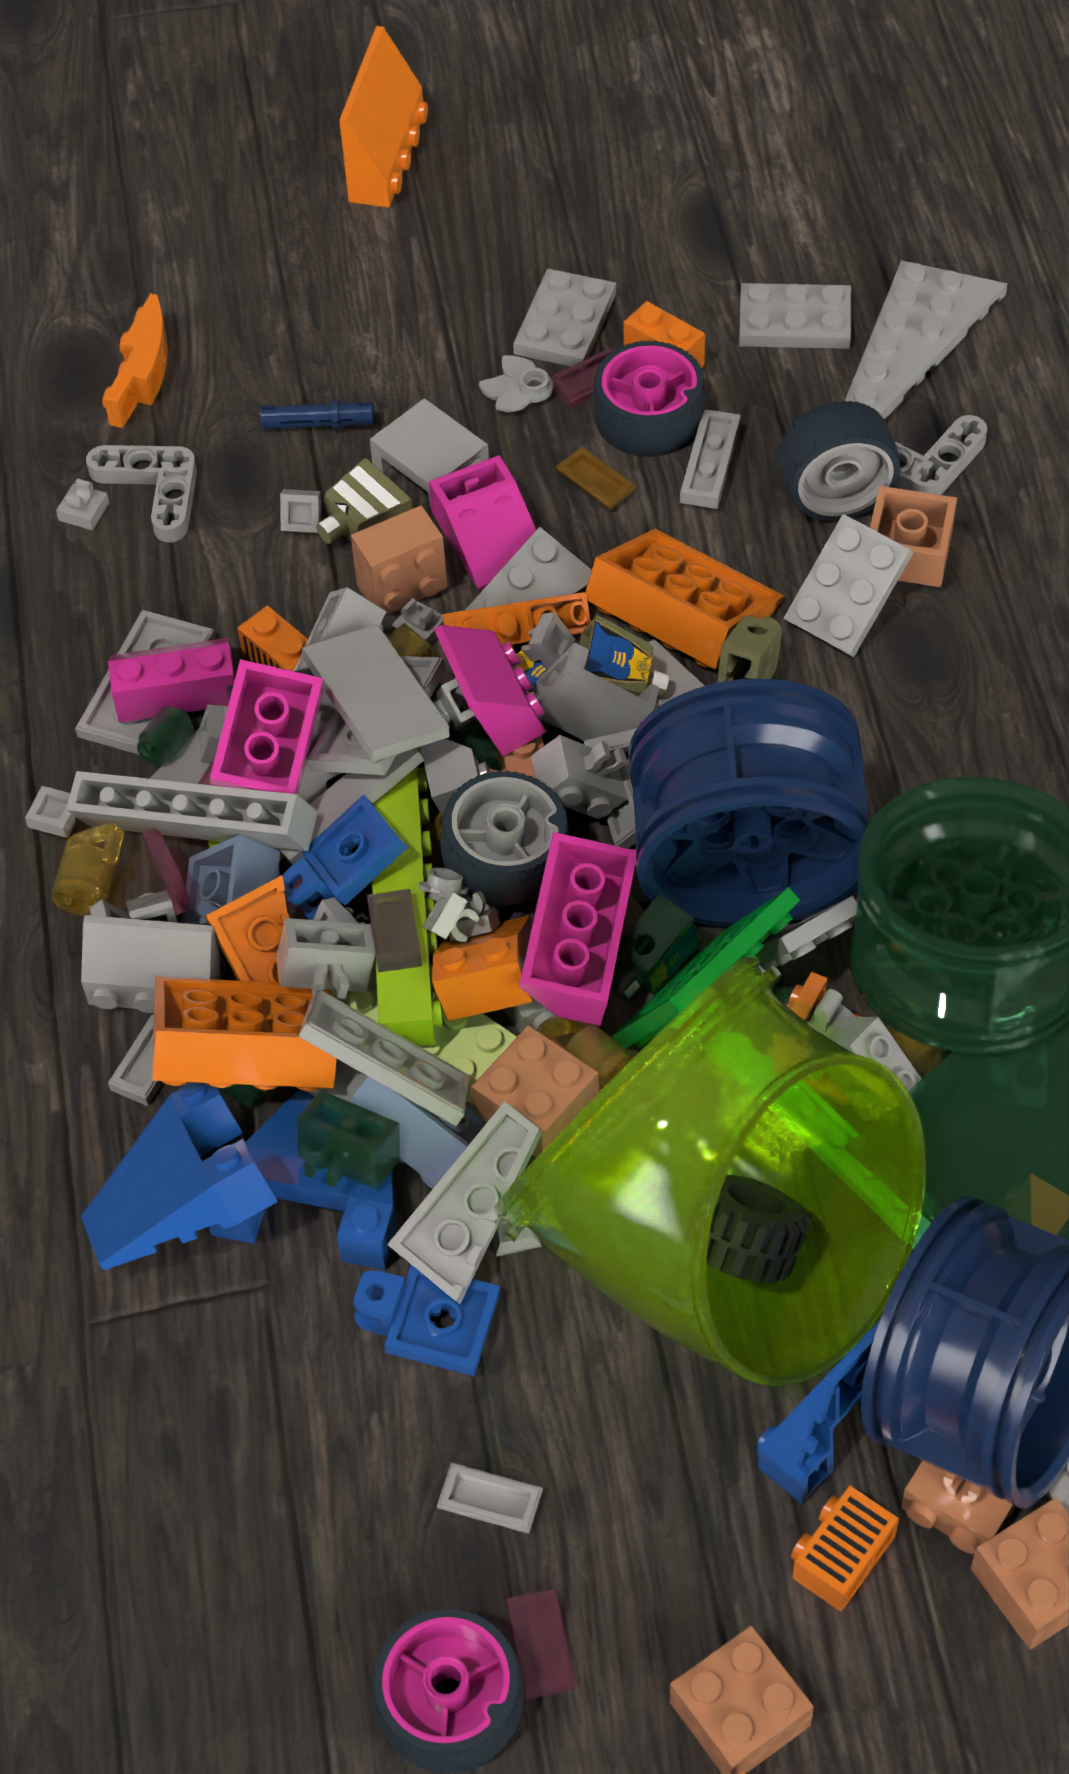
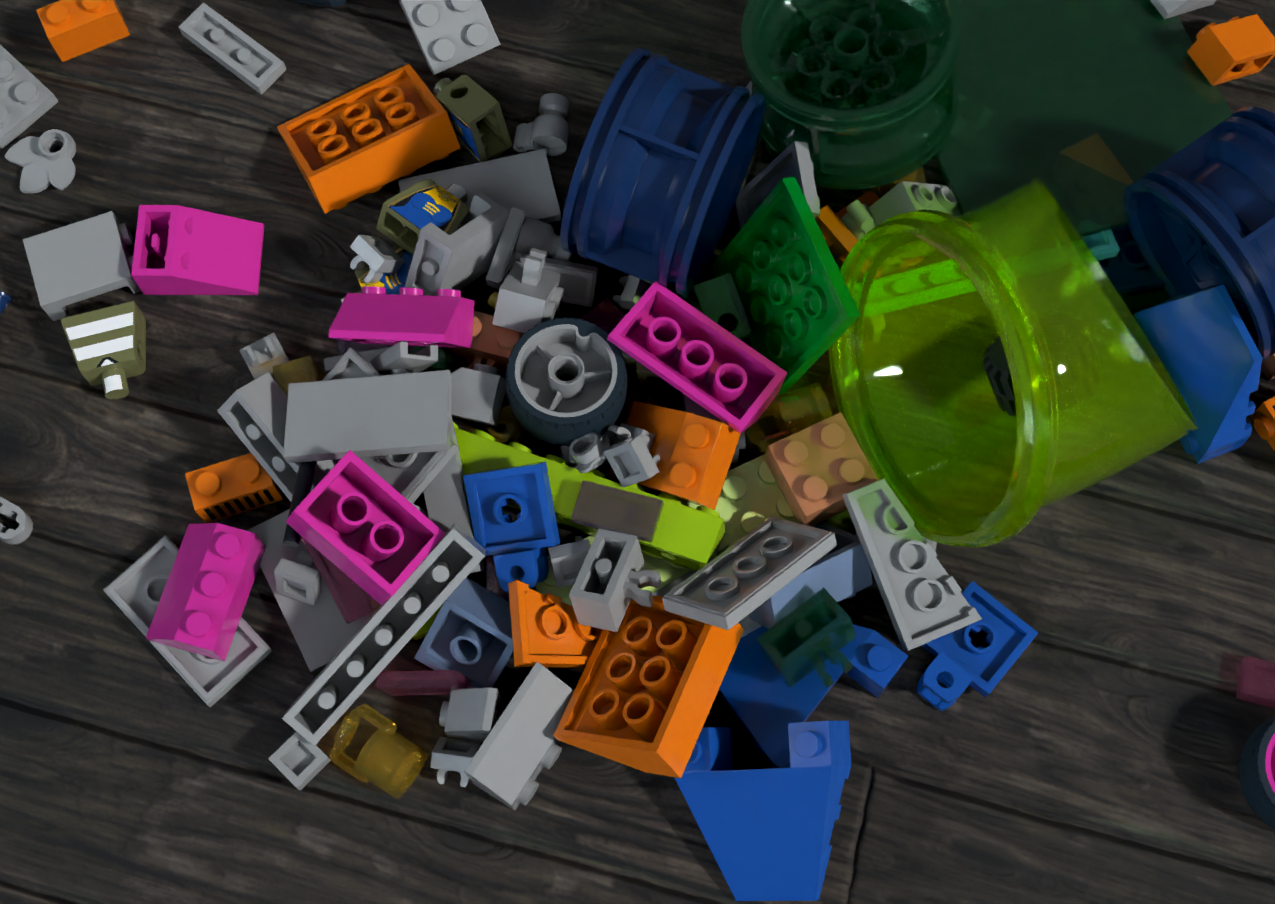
camera: 65 degrees left, 15 degrees up
light grey tile [108,1015,163,1106] -> none
clear green brick [137,706,194,766] -> none
light grey tile [280,489,321,533] -> none
nougat brick [351,505,448,614] -> none
light grey tile [437,1463,543,1534] -> none
orange slope [442,592,591,645] -> none
light grey wing [465,527,592,610] -> none
clear pink tile [550,347,615,409] -> none
pearl gold tile [555,447,636,510] -> none
wheel [593,341,706,457] -> none

